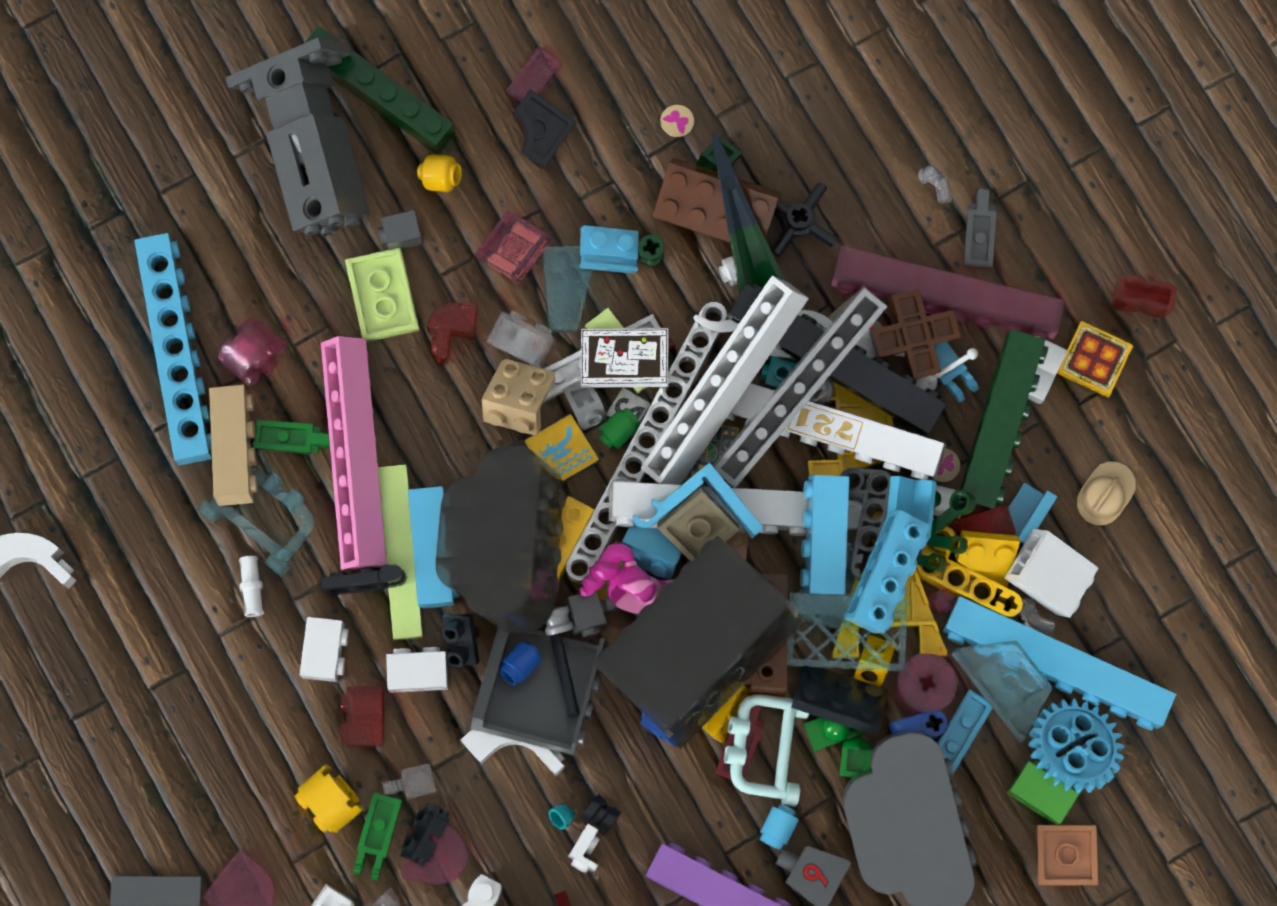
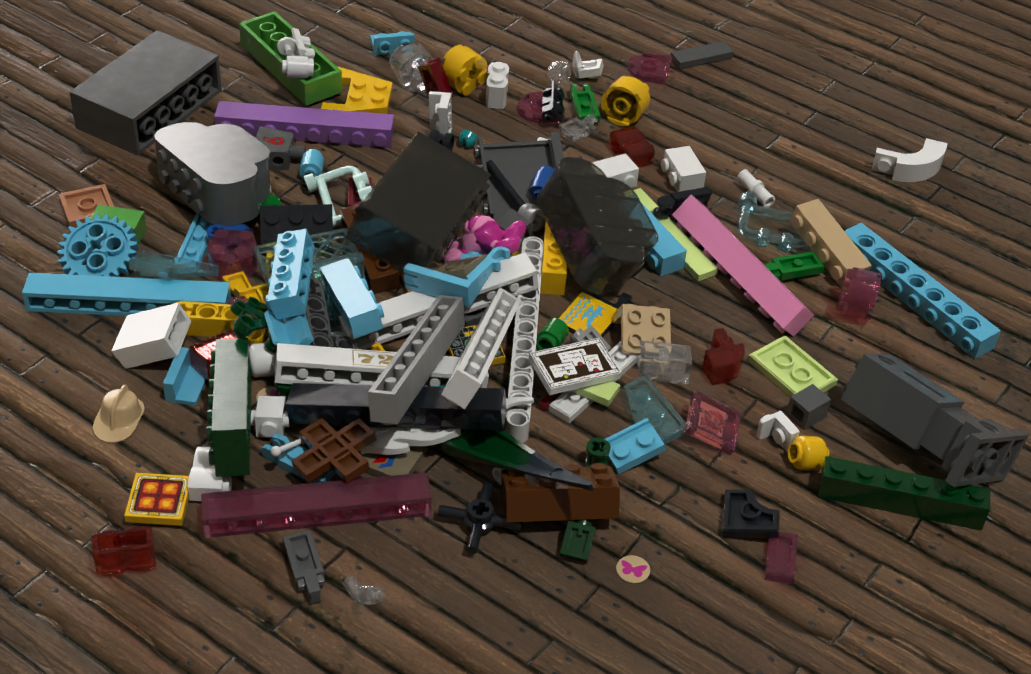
camera: 155 degrees right, 35 degrees down
yellow wing [955,531,1020,588] -> none
none -> white brick [251,396,290,438]
none -> white bracket [756,411,800,452]

